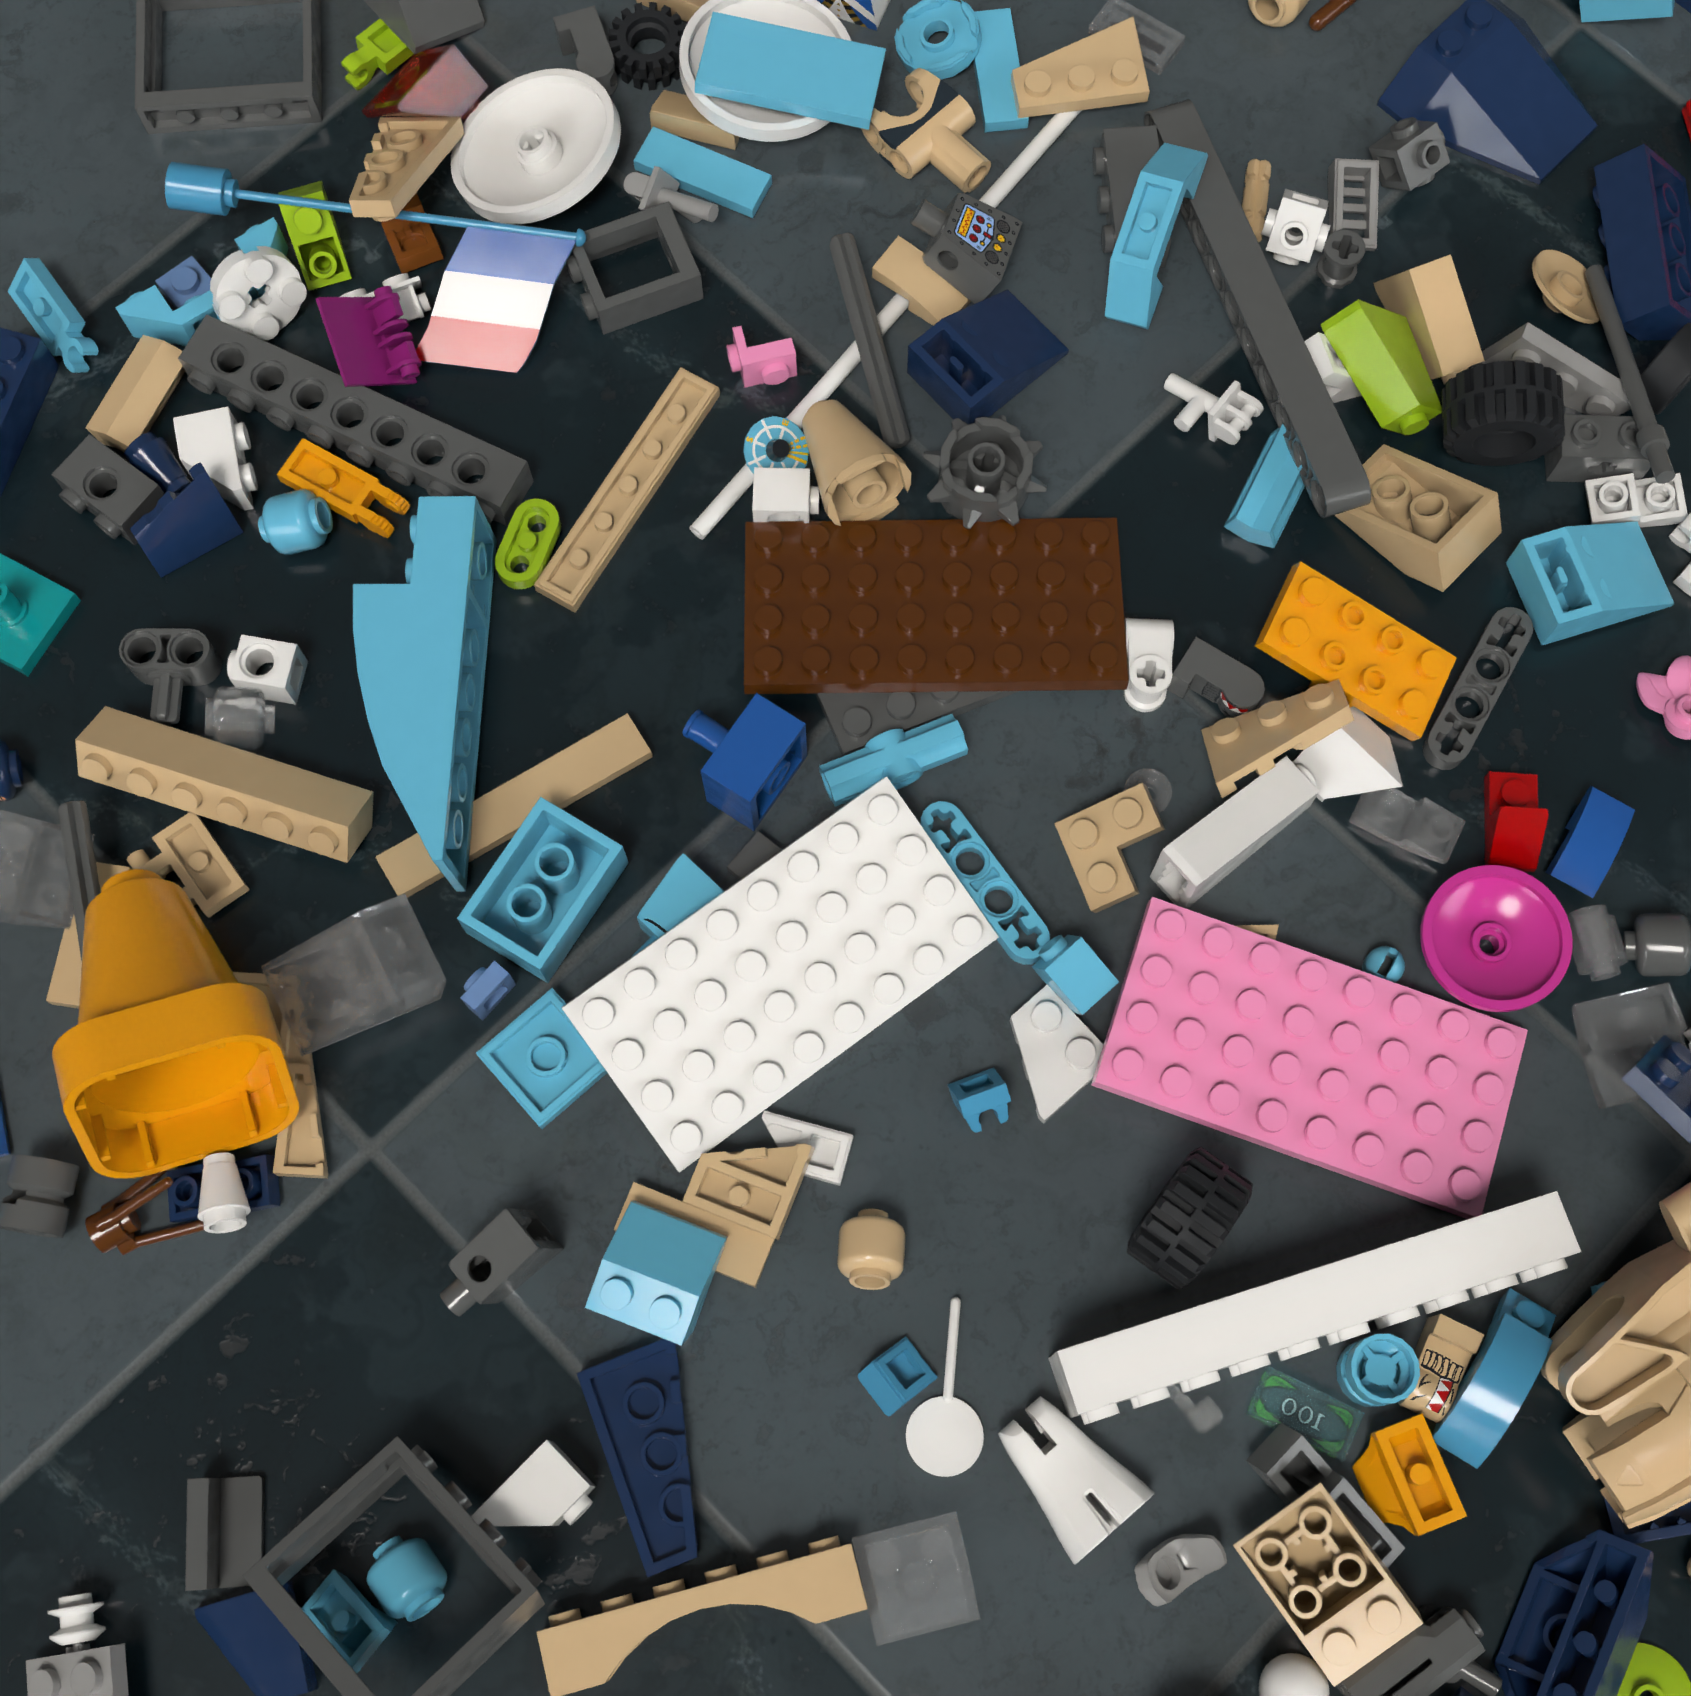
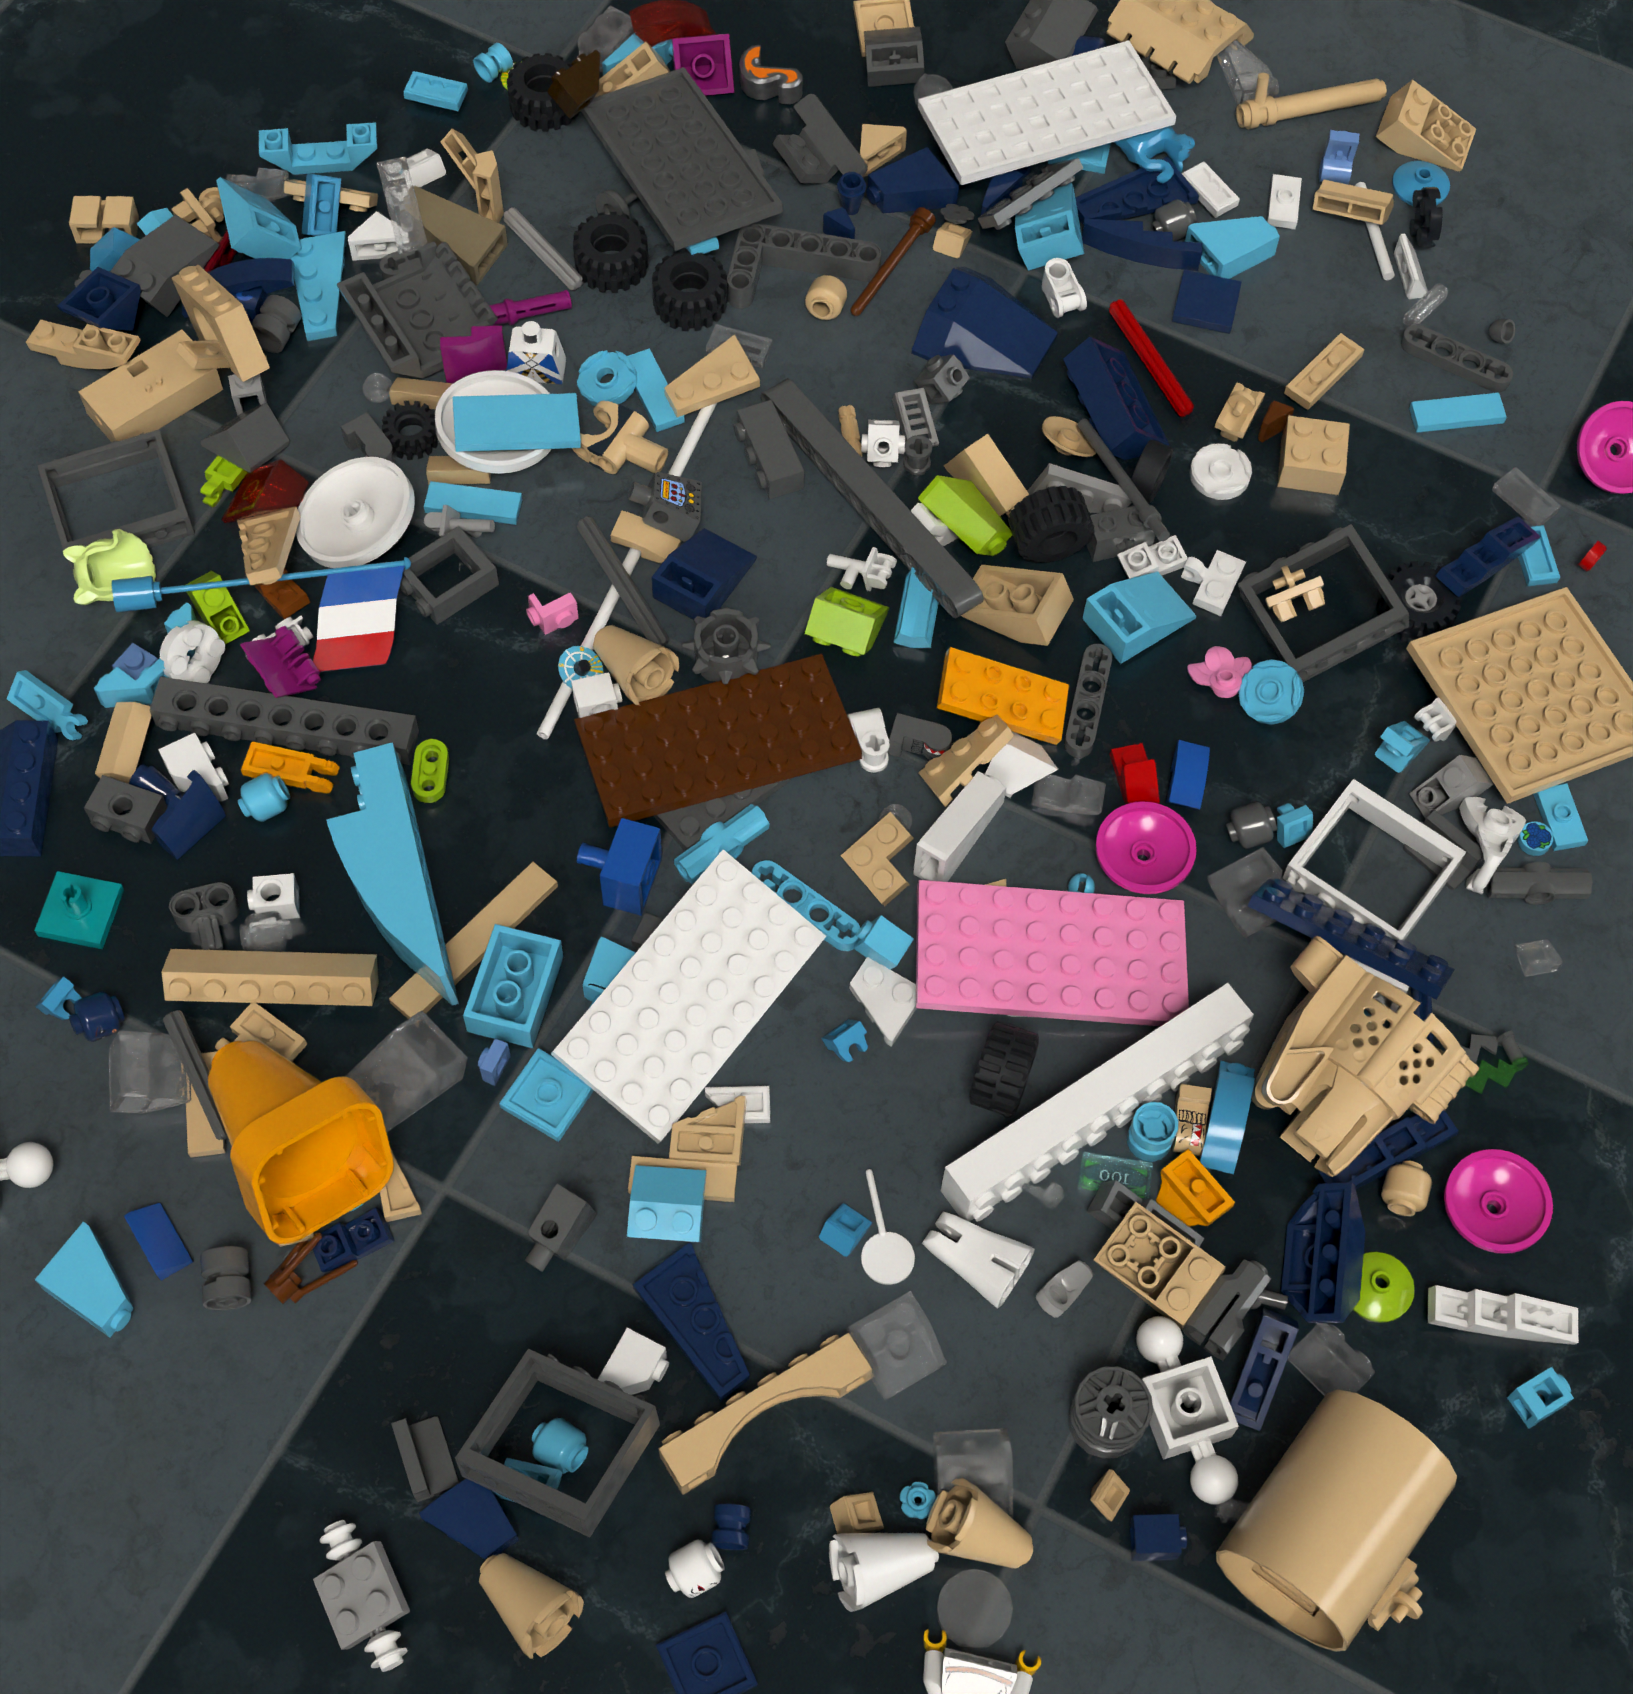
camera: 20 degrees left, 10 degrees down
white cone [198,1152,251,1233] -> none
tan tile [534,367,720,613] -> none
tan head [837,1209,905,1290] -> none
medium azure slope [1105,143,1208,329] -> none
clear brick [1567,905,1628,981] -> none
none -> yellowish green hair [63,529,156,605]
none -> lime slope [805,587,890,656]
none -> white piece [1041,258,1087,318]

